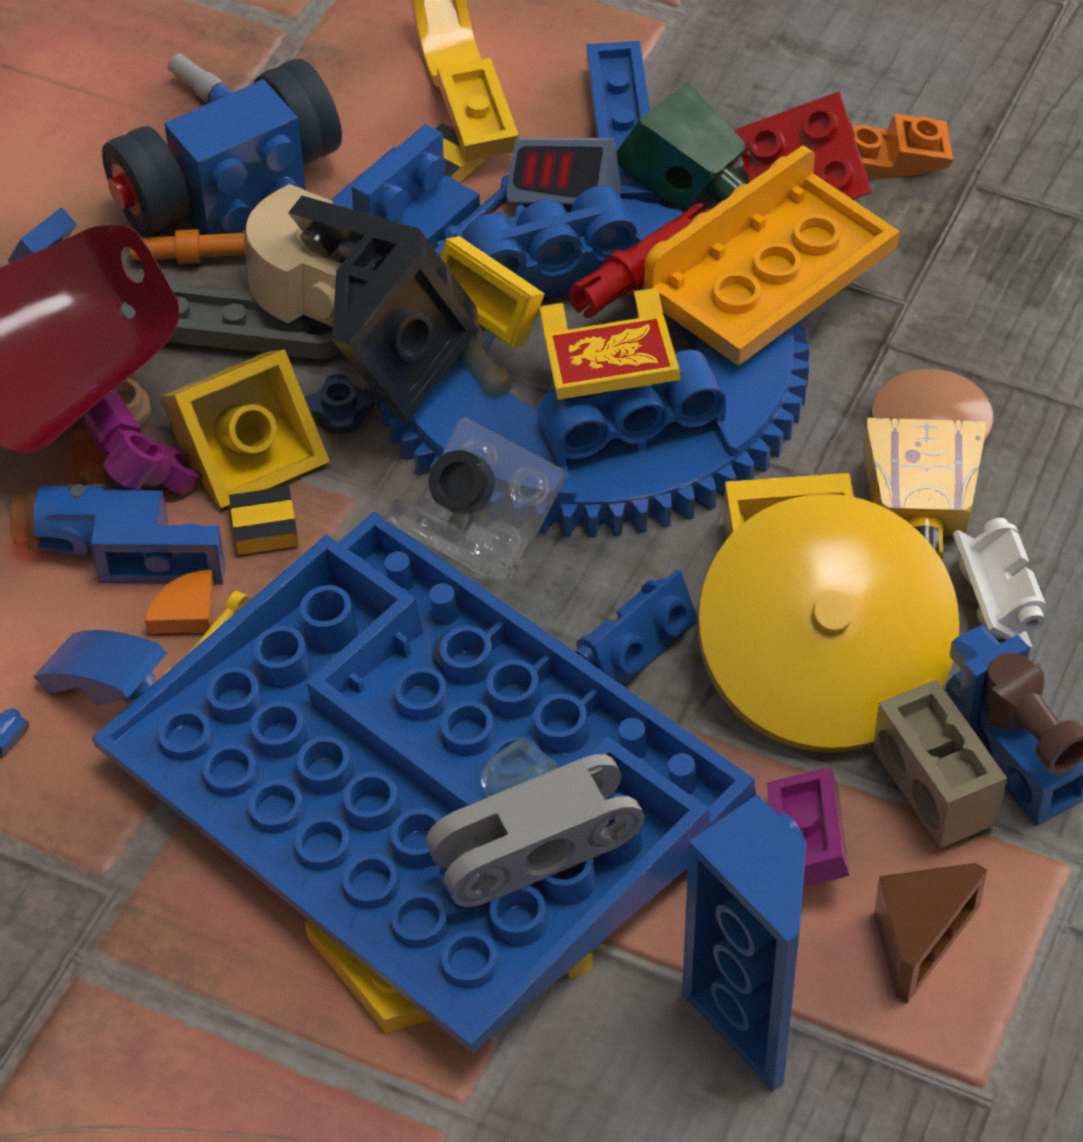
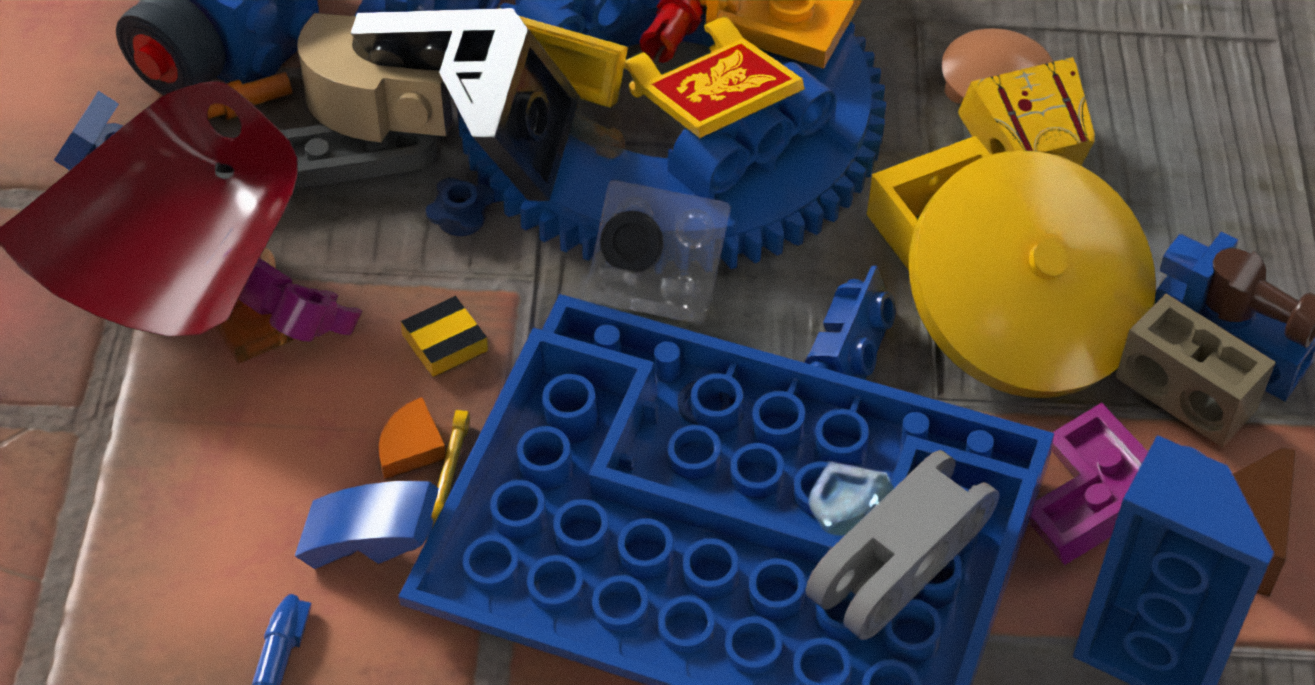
camera: 25 degrees left, 0 degrees up
blue plate [10,482,226,584] -> none
yellow slope [159,349,330,509] -> none
white hinge [953,518,1048,649] -> none

